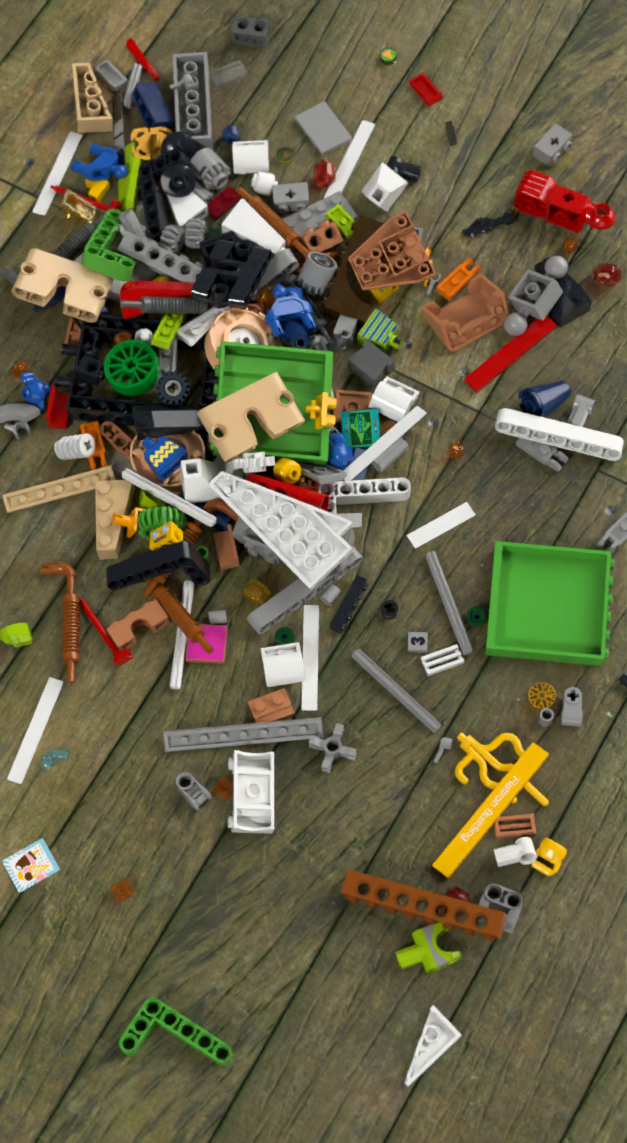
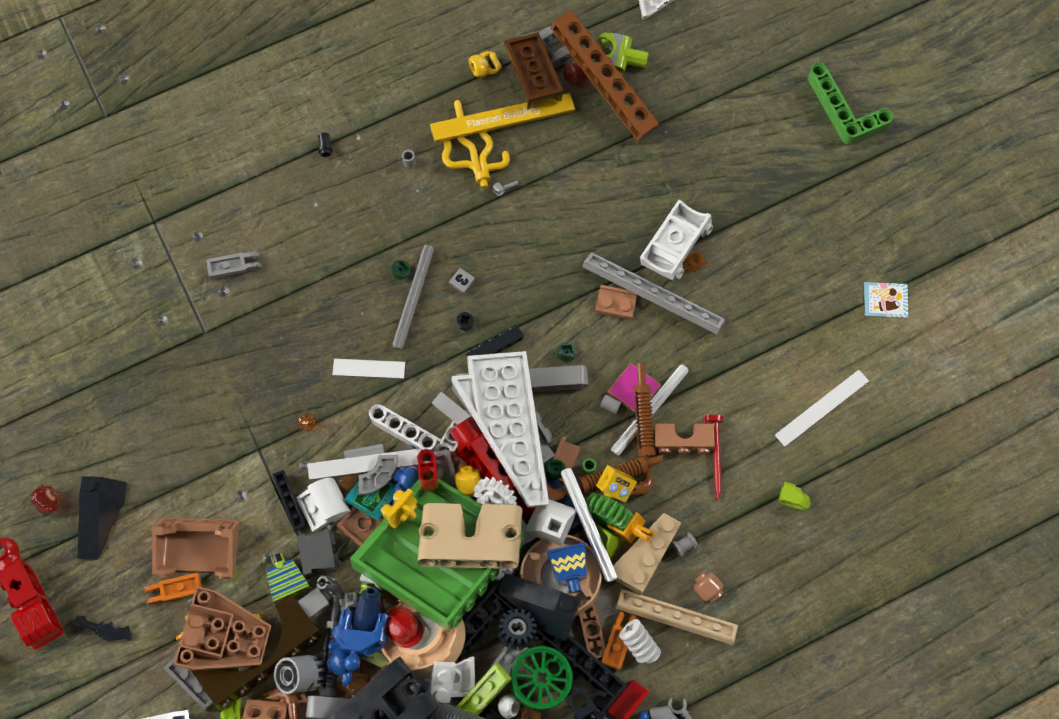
camera: 150 degrees left, 5 degrees up
dark orange piece [40,561,80,684] -> none
clear light blue arm [41,750,69,769] -> none
black beam [106,541,210,590] -> none
clear orange plate [111,878,134,902] -> none
light grey piece [176,772,212,811] -> none
clear yellow wheel [241,579,272,607] -> none
white brick [261,642,306,687] -> none
white sticker [302,605,319,711] -> none
light grey pin [309,723,357,773] -> none
light grey axle [352,649,441,733] -> none
white tile [421,644,464,676] -> none
red tile [464,316,557,393] -> none
bright green panel [485,541,614,666] -> none
nougat tile [494,814,536,839] -> none
white piece [494,837,537,867] -> none
white beam [495,408,624,461] -> none
light grey brick [504,255,568,336] -> none
light grey hinge [516,438,569,472] -> none
dark blue cone [518,381,571,418] -> none
wheel [528,682,556,712] -> none
light grey piece [561,687,582,727] -> none
clear orange hinge [563,237,579,253] -> none
light grey piece [567,394,595,427] -> none
none -> black piece [272,470,307,532]
none -> light grey tile [359,455,398,496]
none -> red piece [386,606,424,648]
none -> red beam [417,449,438,492]
none -> white plate [429,661,456,703]
none -> reddish brown plate [504,32,563,110]
none -> dark green tile [546,459,566,480]
none -> light grey bush [672,532,698,557]
none -> nougat head [694,572,724,602]

